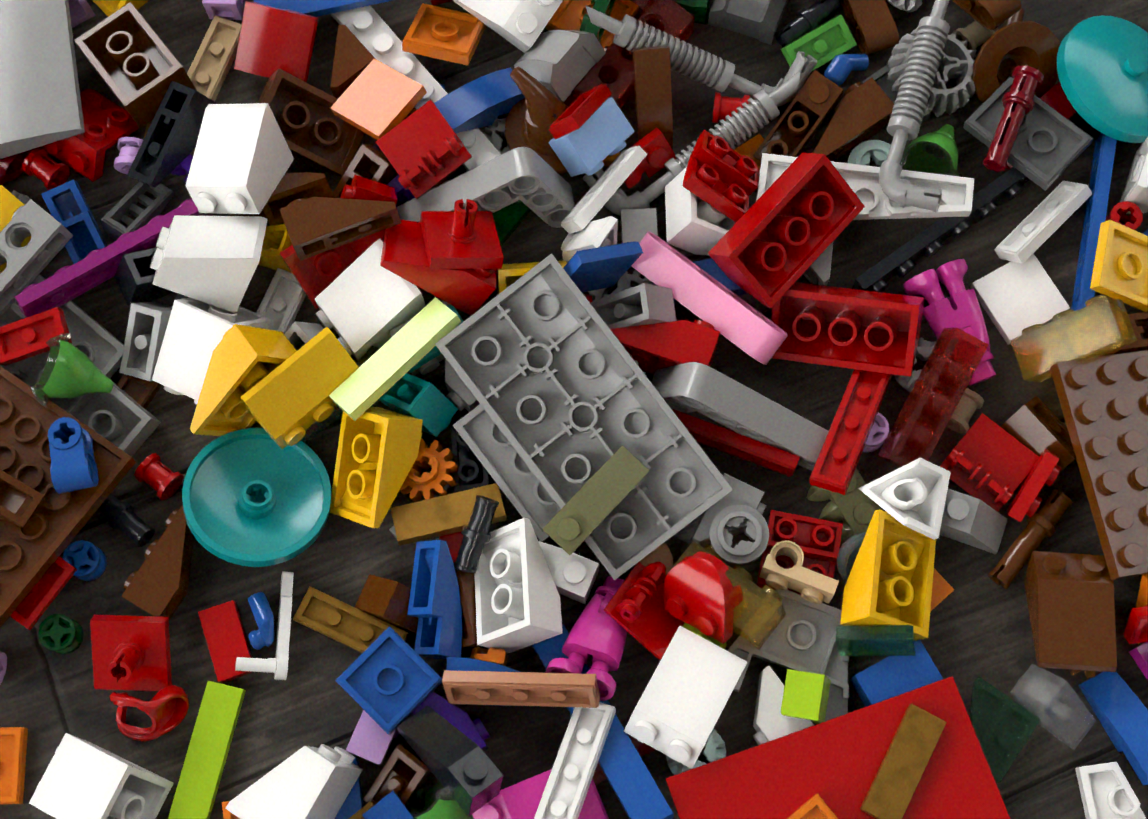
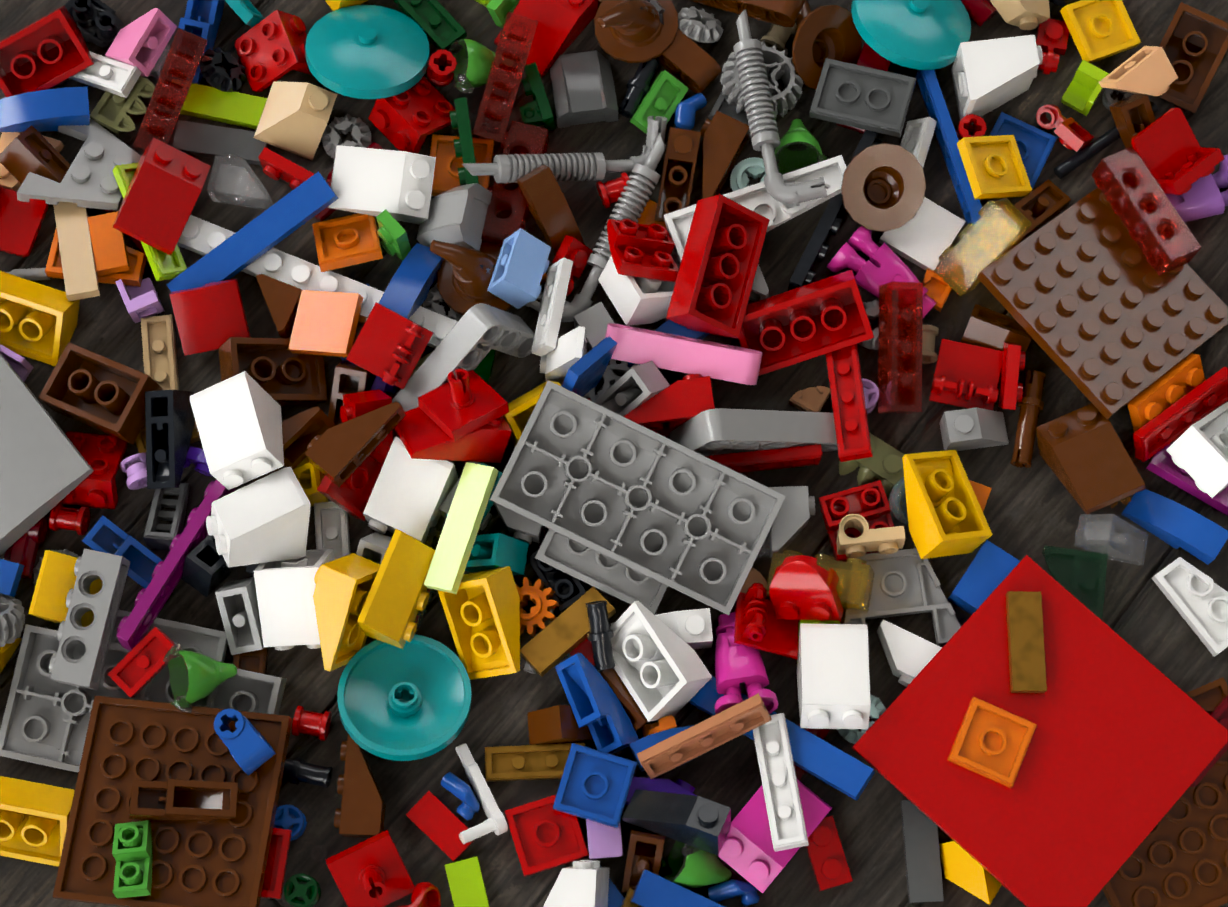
camera: 30 degrees left, 0 degrees up
olive slope [542,445,650,555] -> none
red tile [548,84,612,139] -> none
light grey gear [709,504,769,565] -> none
lime panel [781,669,831,724] -> none
clear green tile [836,625,916,656] -> none
white slope [858,458,951,540] -> none
dark red pin [983,65,1045,172] -> none
none -> bright green plate [376,209,411,261]
none -> red plate [504,794,589,877]
none -> medium nougat tile [789,386,831,412]
none -> reddish brown piece [841,142,926,232]
none -> orange tile [923,268,956,312]

